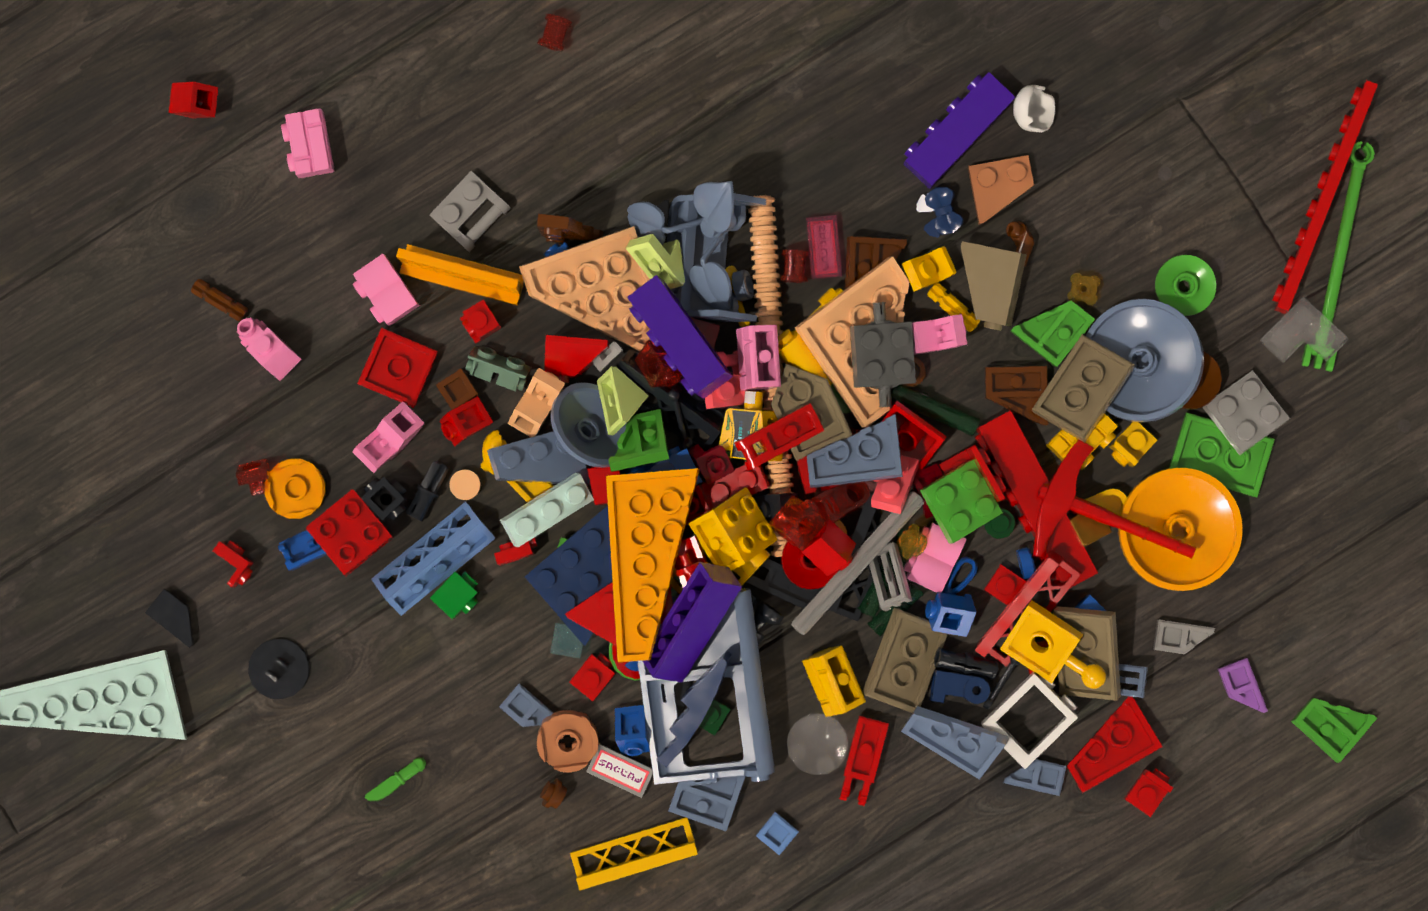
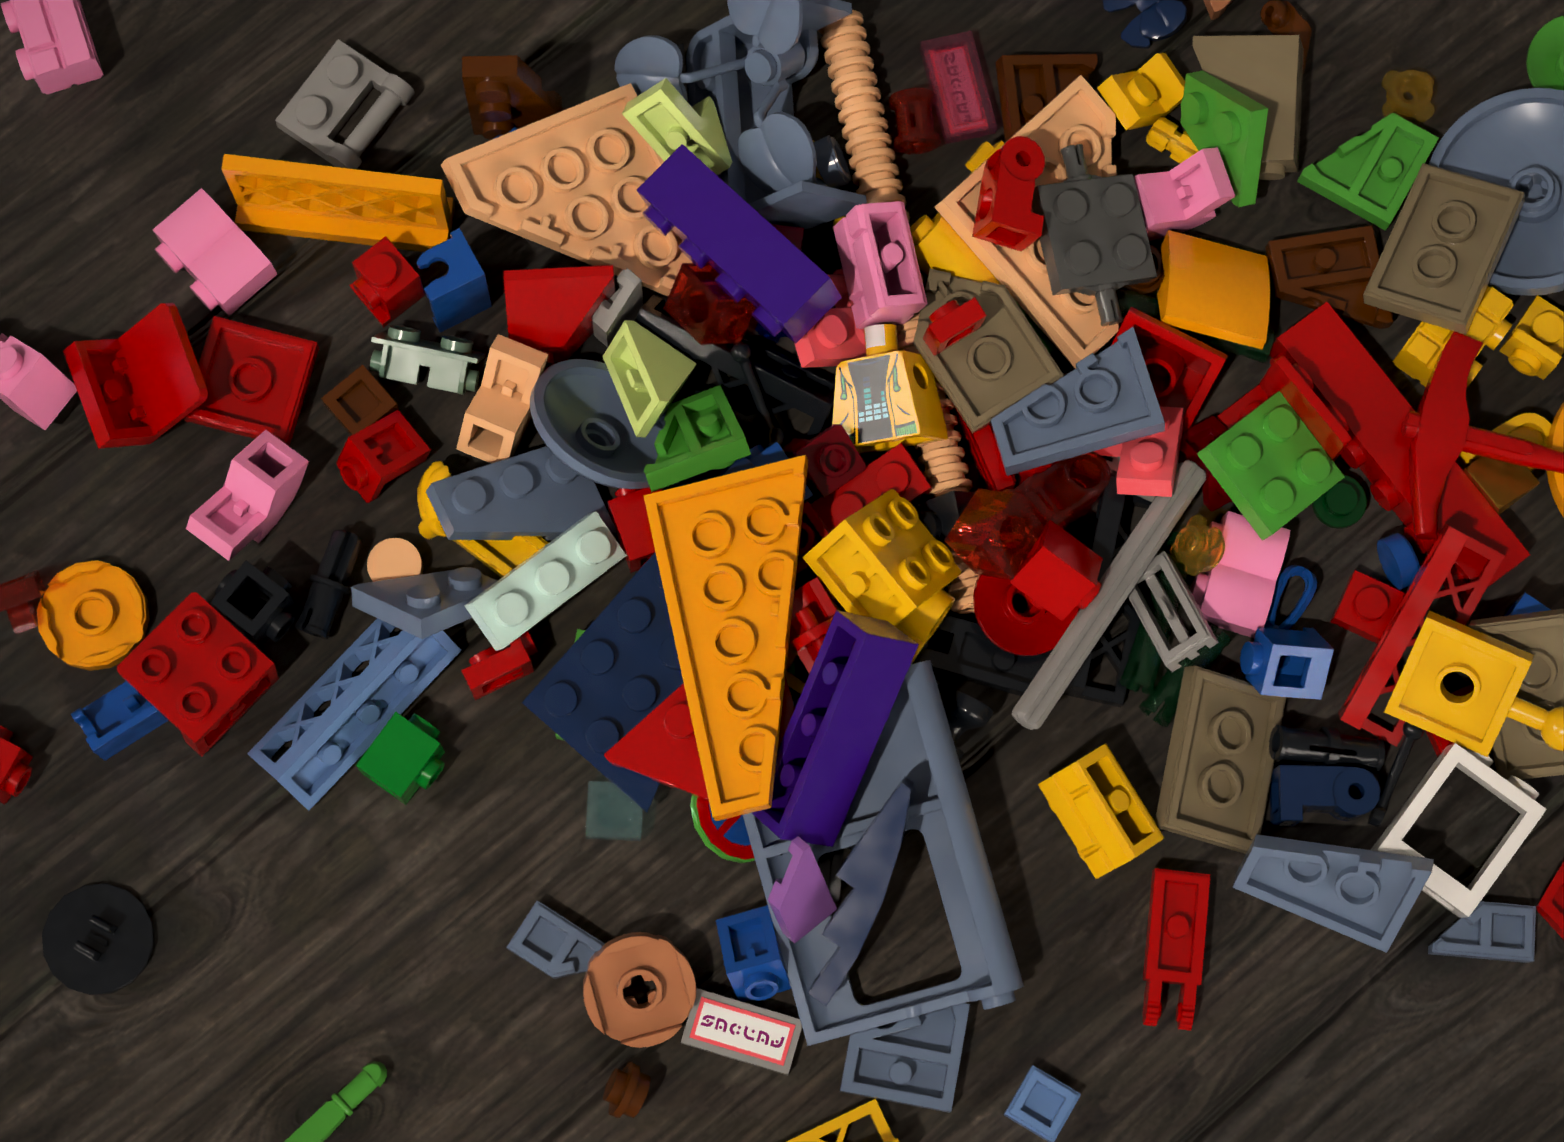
camera: 15 degrees left, 10 degrees down
red bracket [569,653,616,701] -> none
dark green plate [699,699,731,736] -> none
red plate [734,403,825,471] -> none
clear dish [787,713,848,775] -> none
none -> red bracket [63,303,208,449]
none -> sand blue wing [351,567,497,639]
none -> blue hinge [417,228,492,333]
none -> medium lavender tile [768,836,837,944]
none -> red plate [923,297,987,356]
none -> red leg [972,136,1045,252]
none -> light orange slope [1157,230,1270,350]
none -> bright green wing [1180,70,1268,207]

